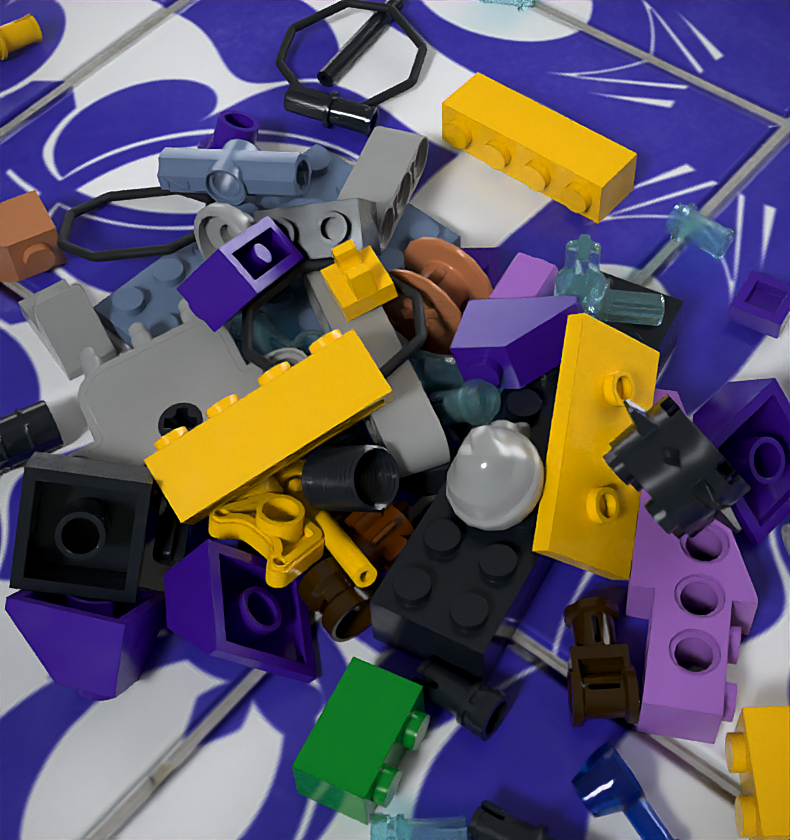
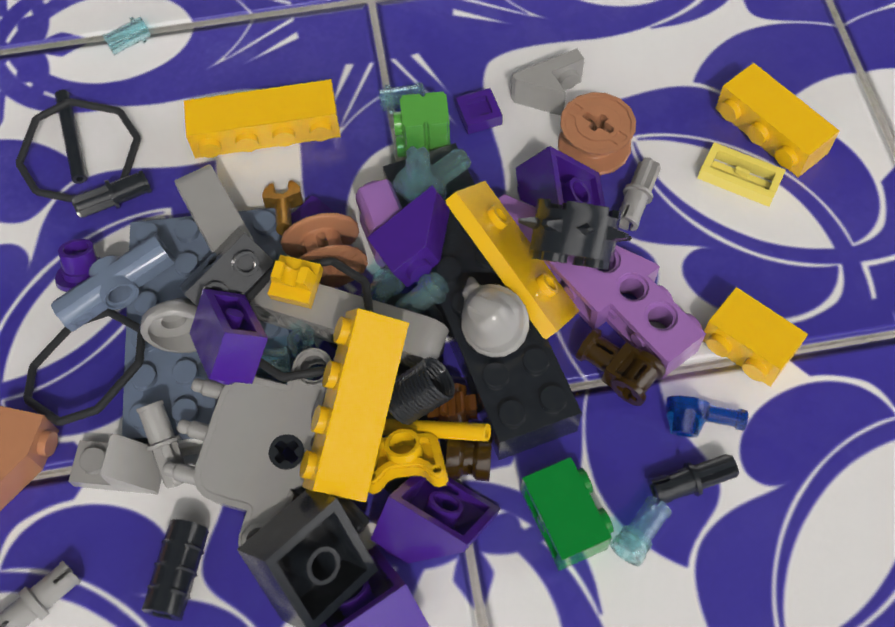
camera: 50 degrees left, 10 degrees up
black pin [412,656,511,741] -> none
none -> light grey axle [136,400,185,488]
none -> pearl gold bar [262,181,303,236]
none -> bright green brick [393,91,450,159]

